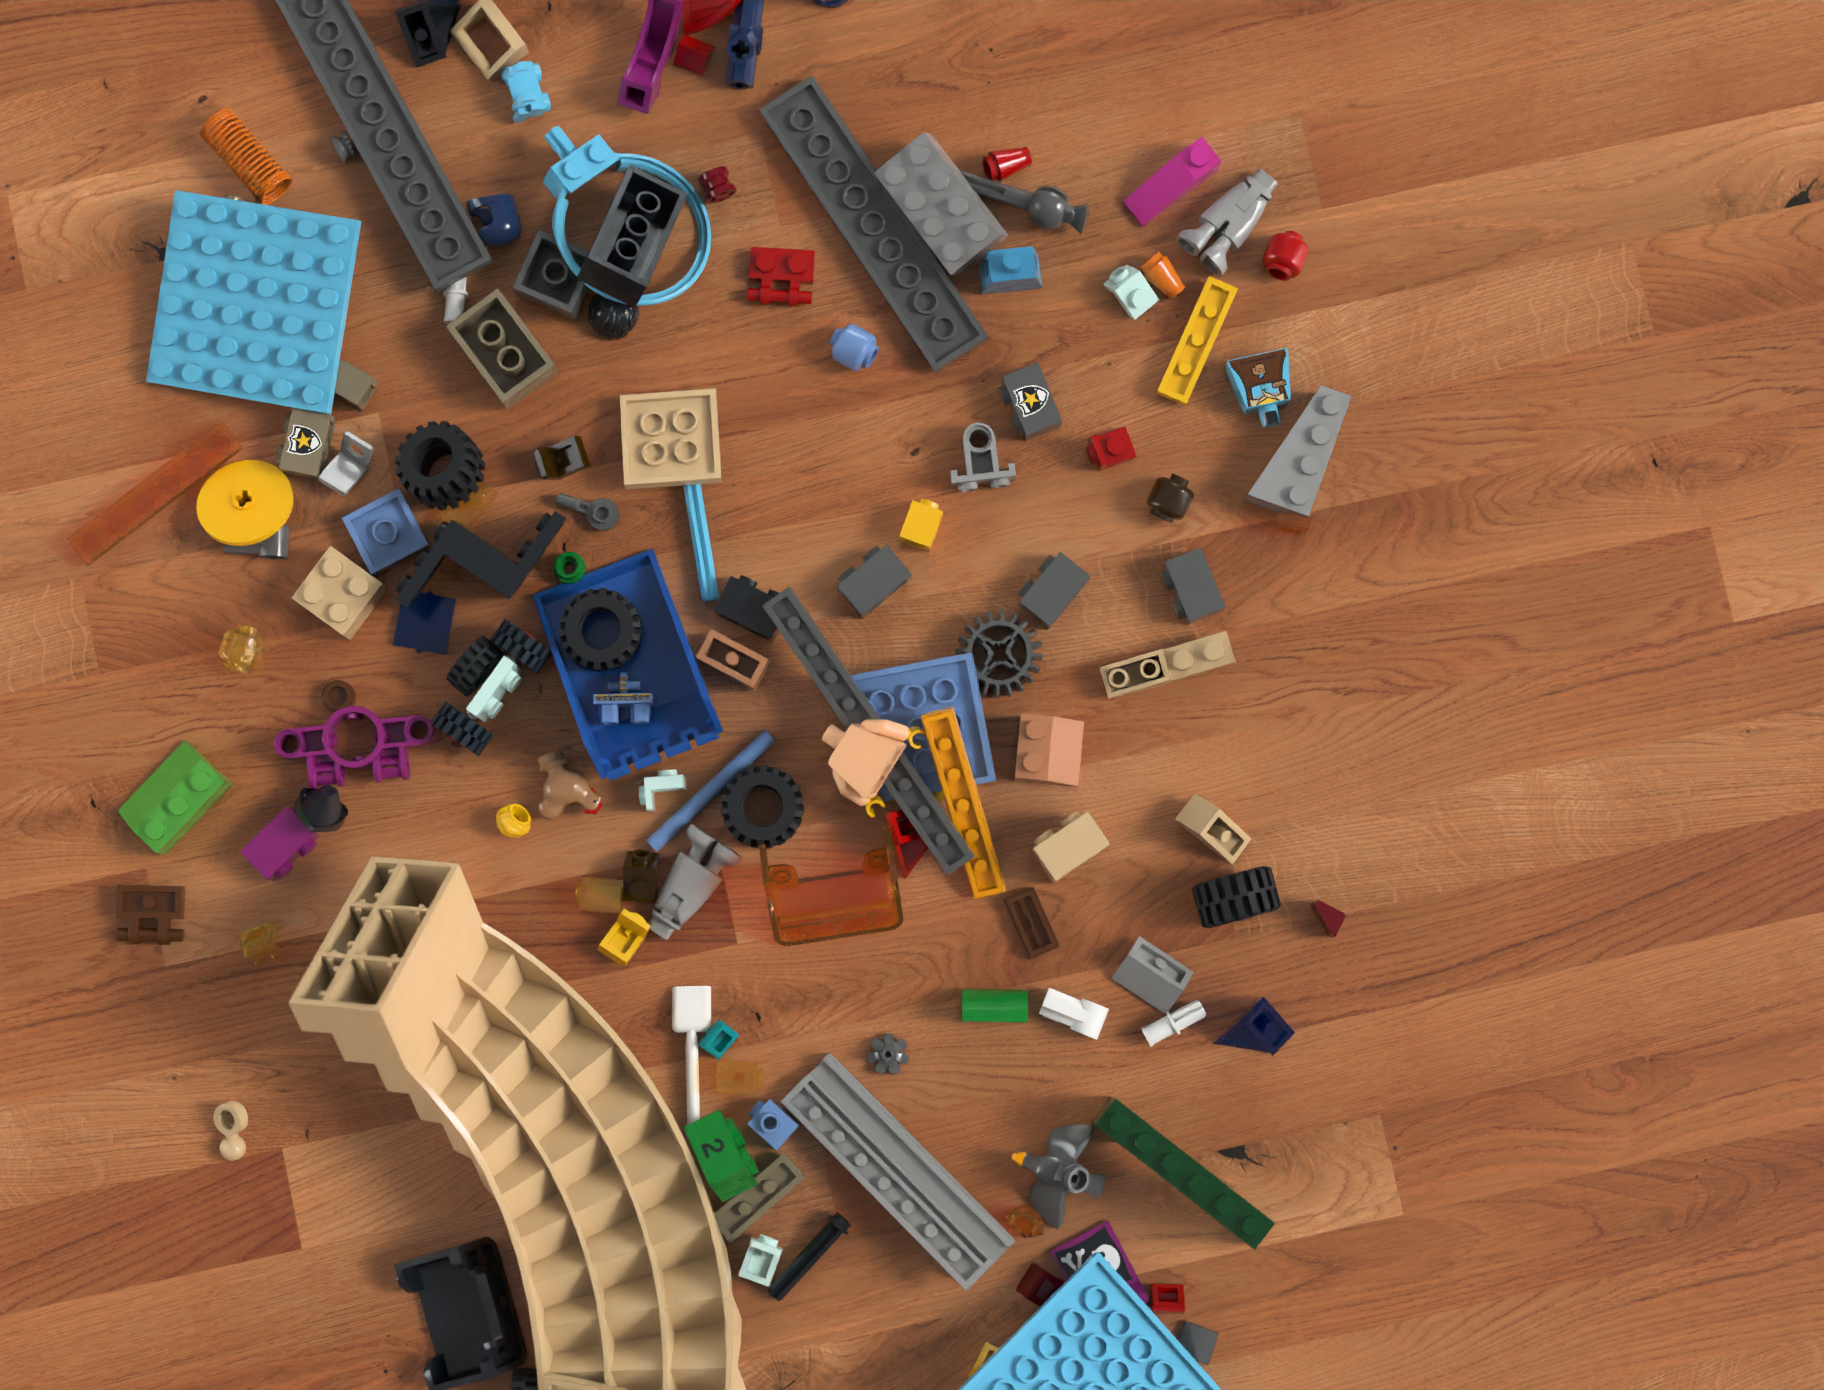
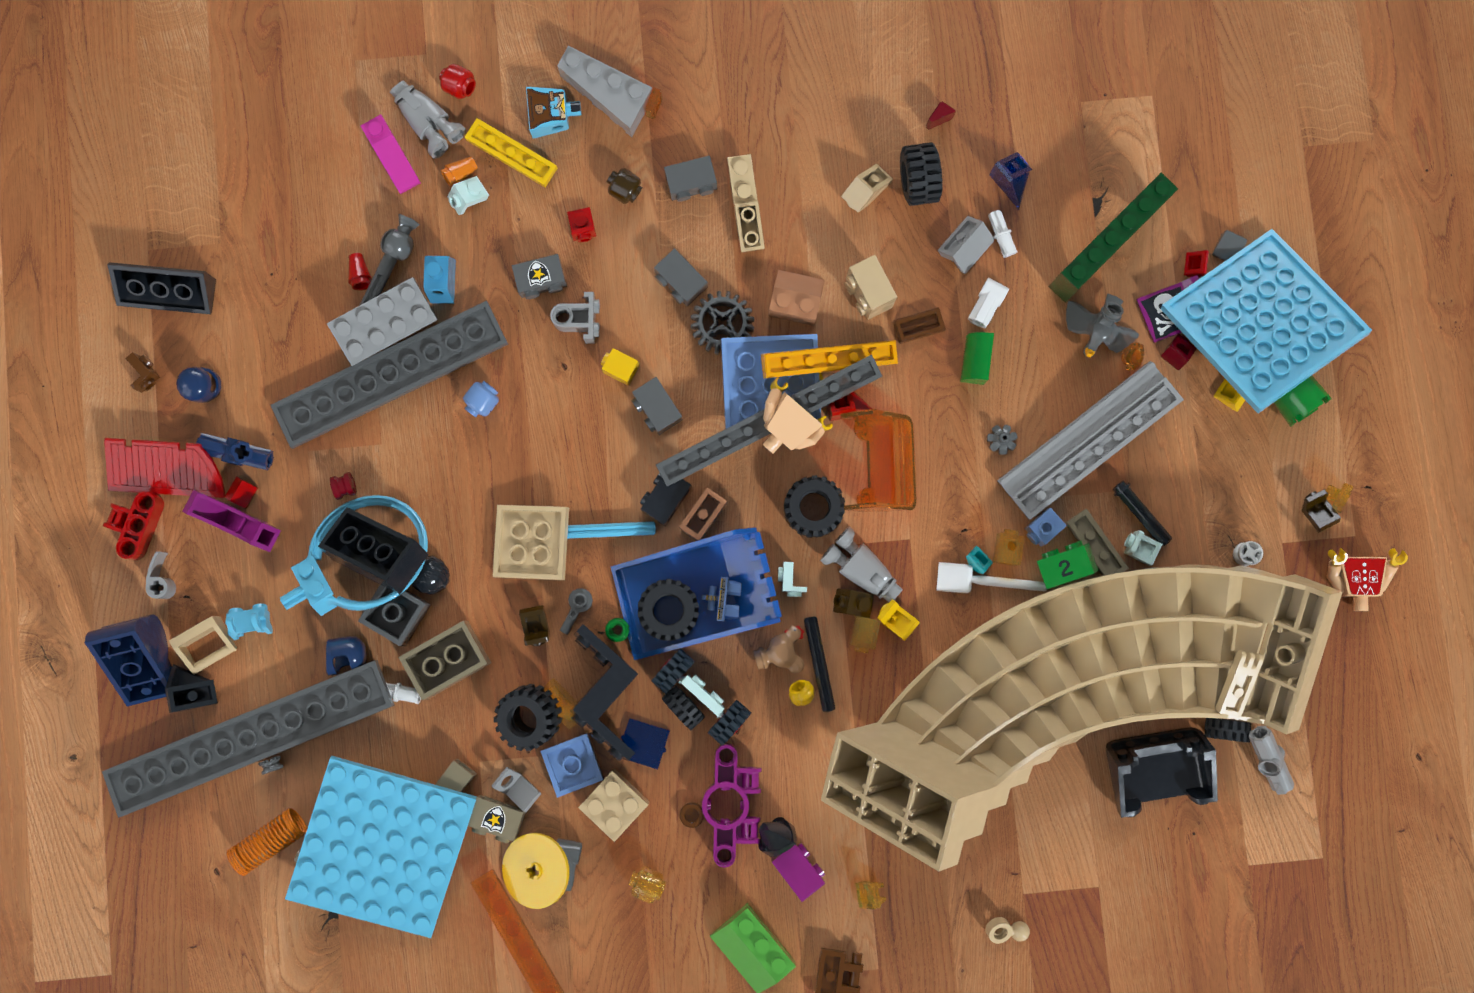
camera: 85 degrees left, 0 degrees up
medium blue piece [646,730,776,852] -> none
red plate [747,247,815,307] -> none
none -> black axle [804,616,835,712]

